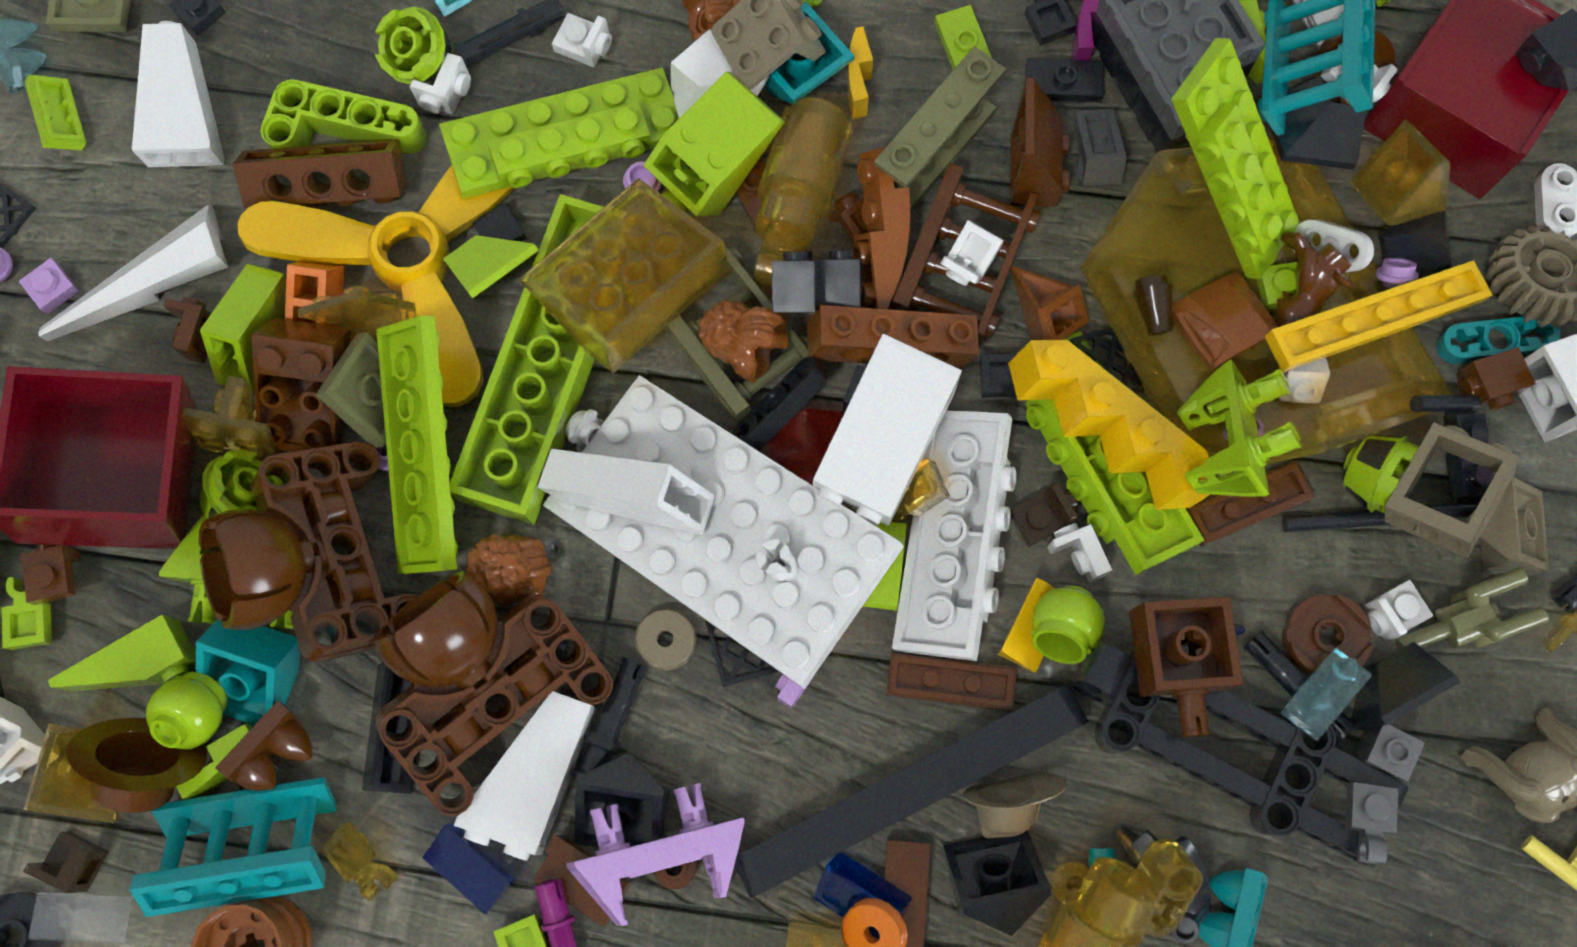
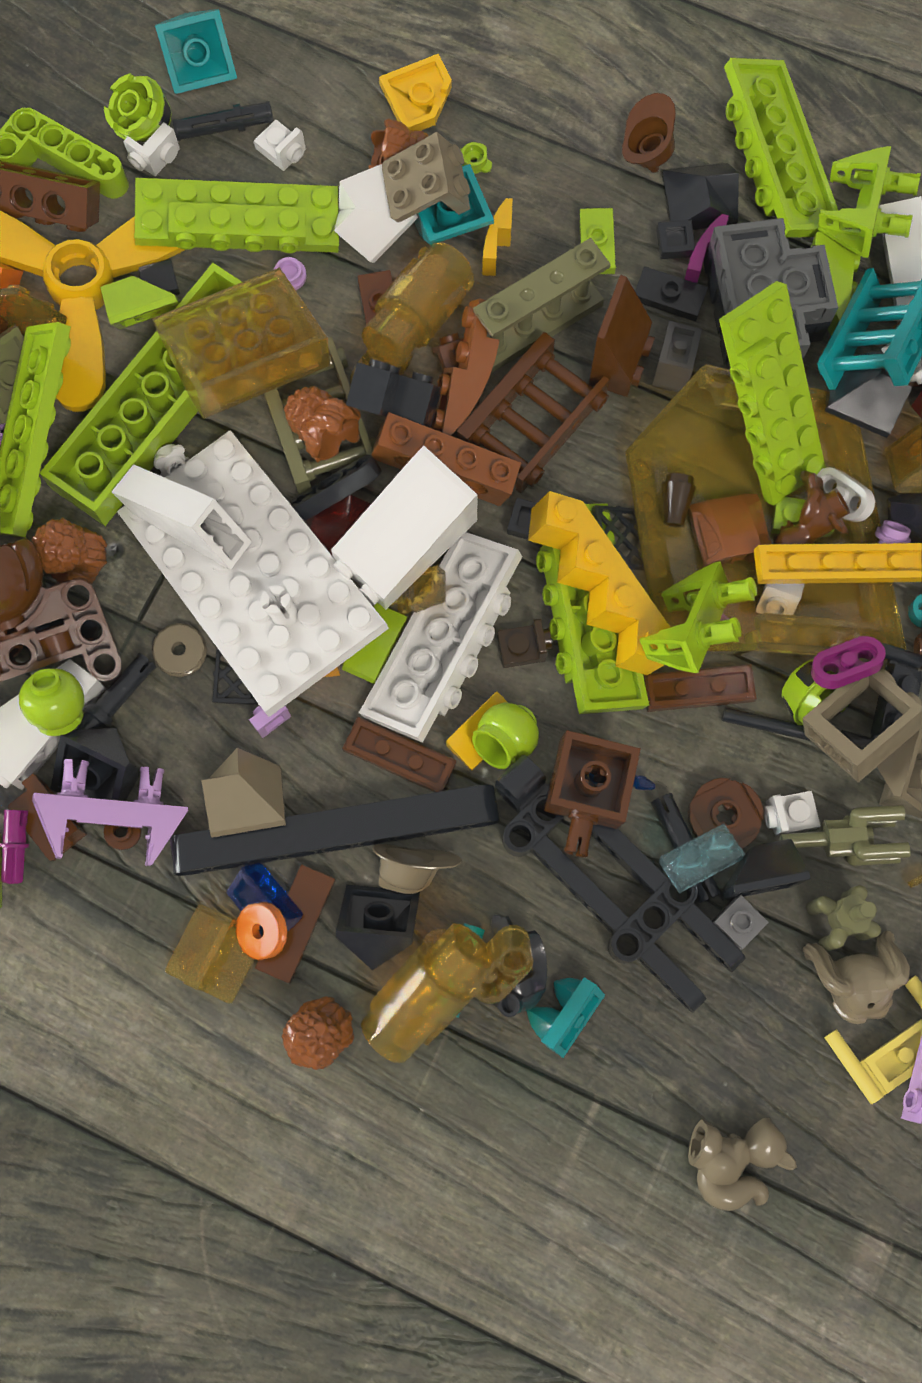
camera: 15 degrees right, 0 degrees up
lime slope [643,71,785,222] -> none
white bracket [940,220,1005,286] -> none
dark orange slope [1010,266,1089,341] -> none
white bracket [1047,523,1112,583] -> none
flat silver plate [1346,782,1398,864] -> none
none -> lime piece [19,668,85,736]
none -> dark tan slope [201,747,286,838]
none -> olive plant [806,885,881,951]
none -> magenta plate [811,636,886,689]

